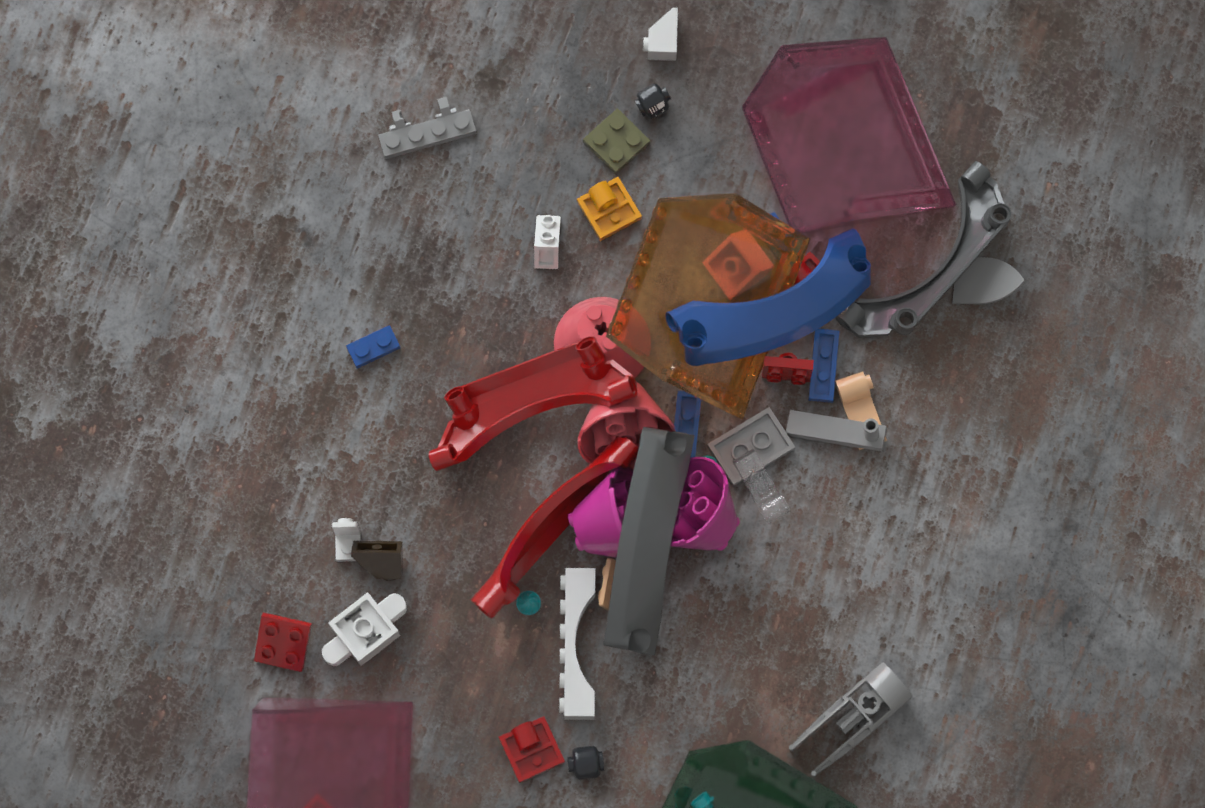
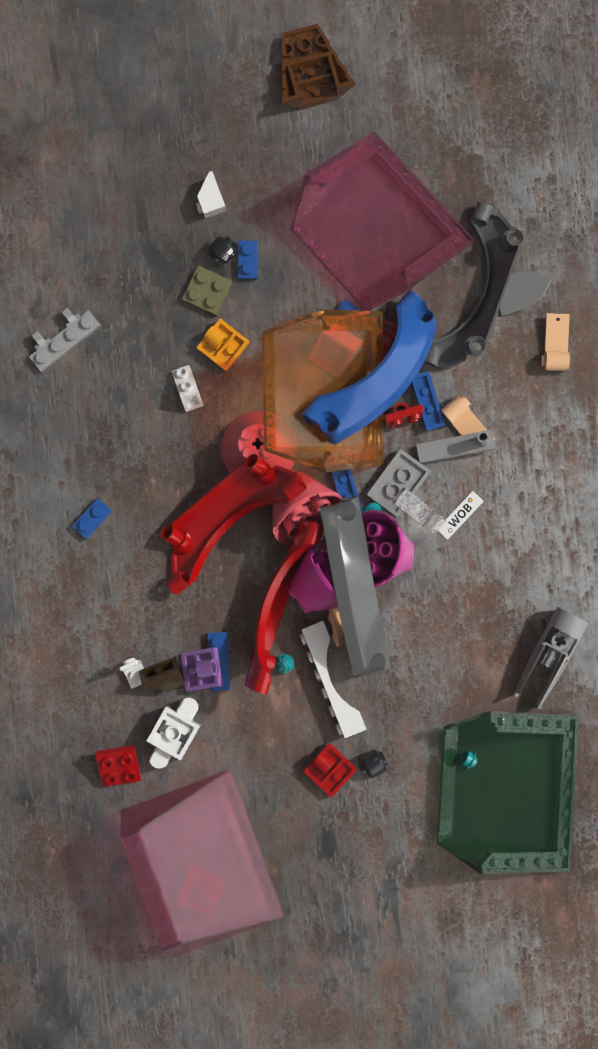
camera: 20 degrees left, 10 degrees up
none -> medium lavender plate [181,647,223,691]
none -> blue plate [208,632,231,691]
none -> blue plate [238,241,258,280]
none -> white sticker [437,491,484,540]
none -> light nougat door [541,313,570,371]

